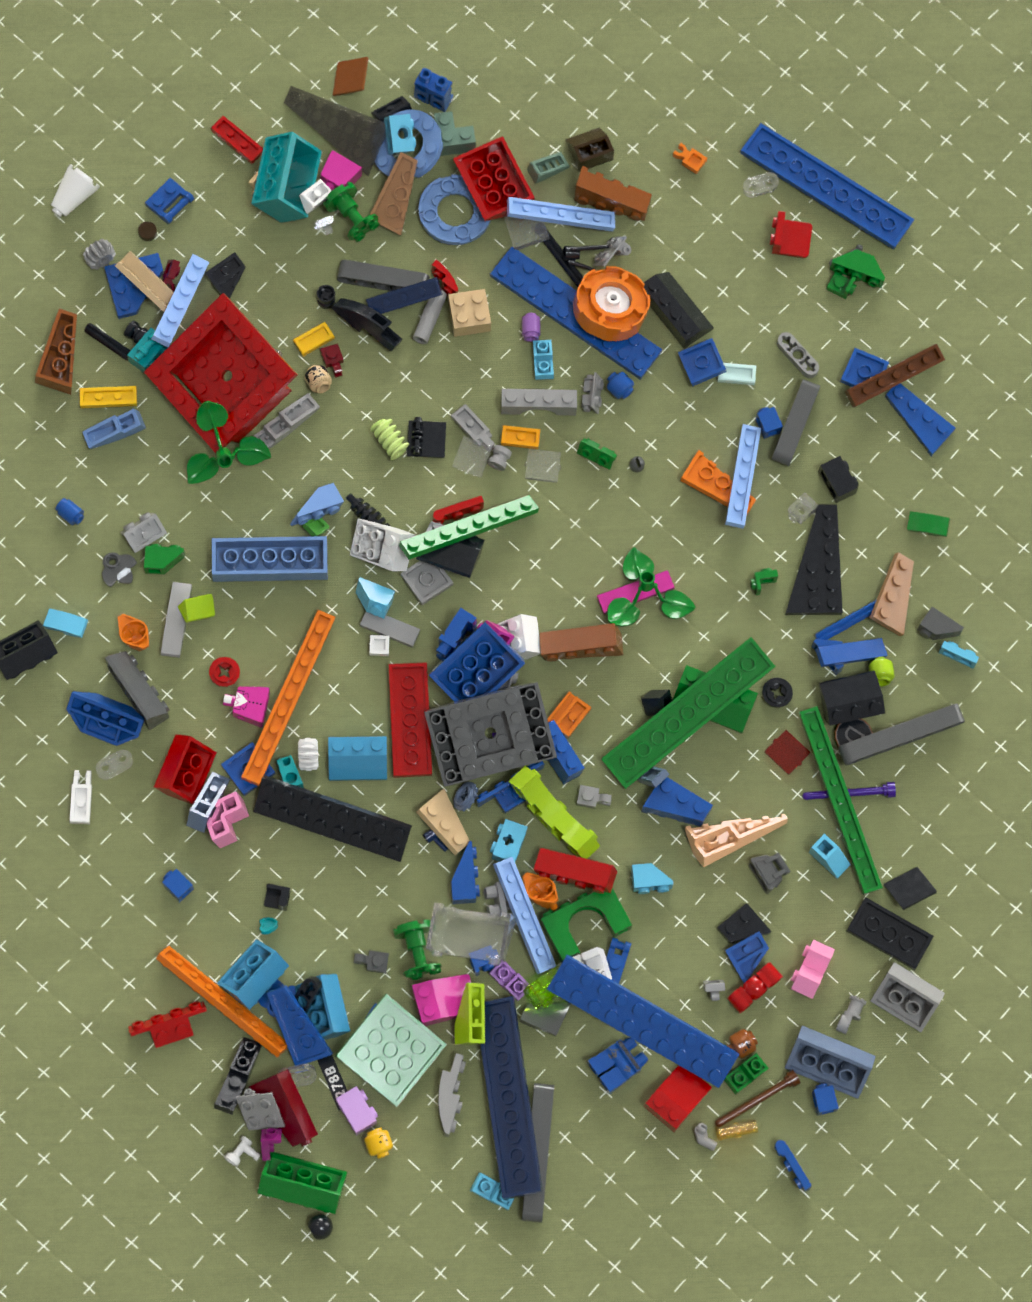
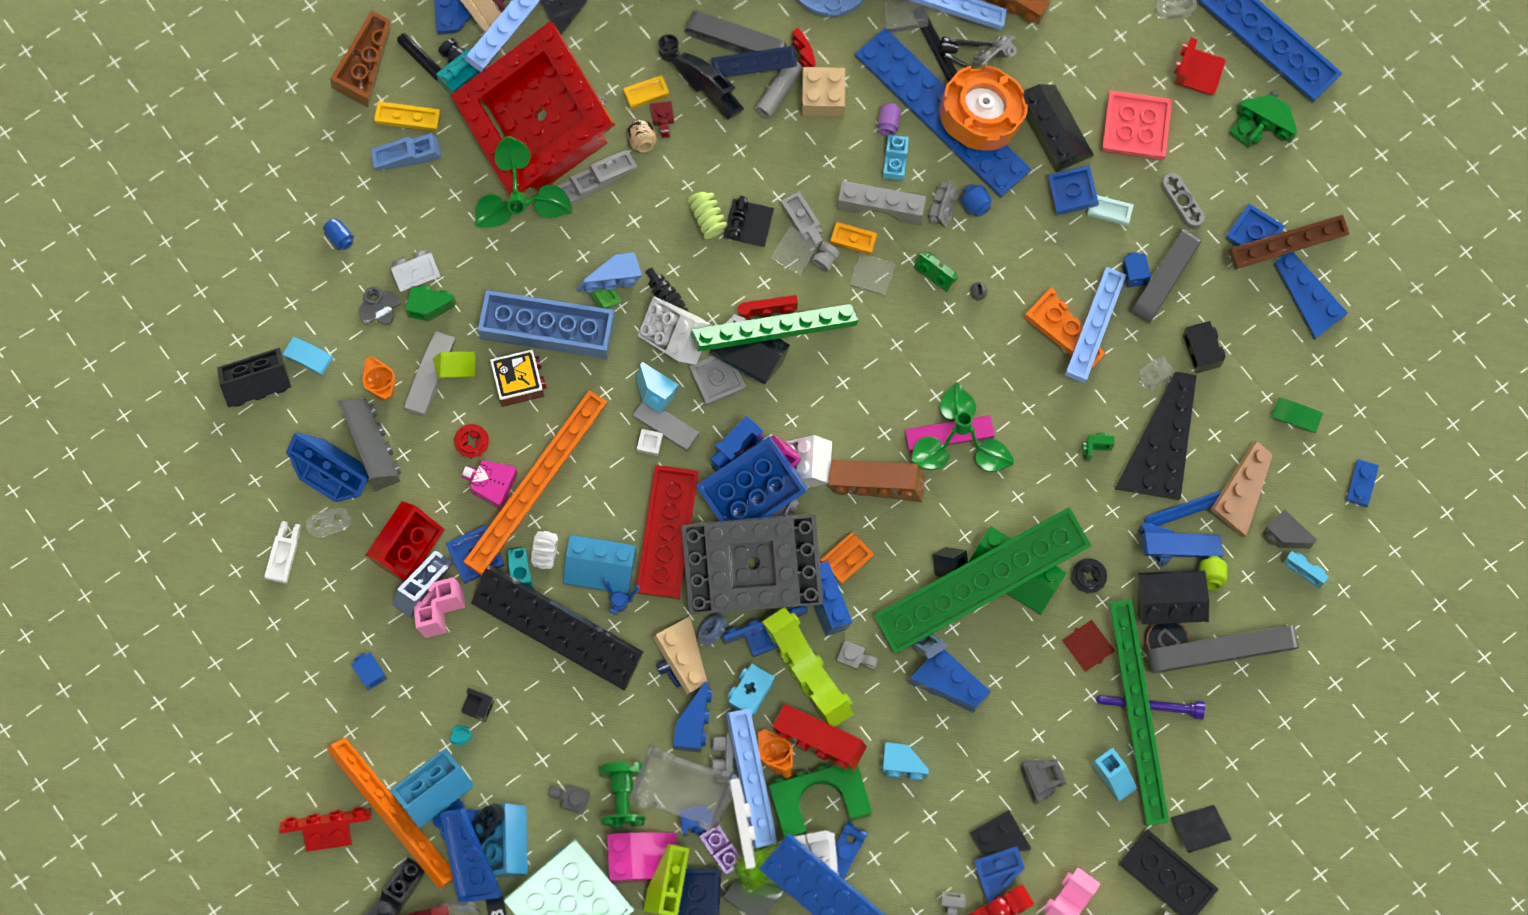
camera: 15 degrees right, 0 degrees up
light nougat wedge [685,814,788,868] -> none
none -> piece [490,349,547,407]
none -> blue plant [604,580,640,615]
none -> white wing [730,778,756,869]
none -> coral plate [1102,91,1172,160]
none -> blue plate [1346,459,1379,508]

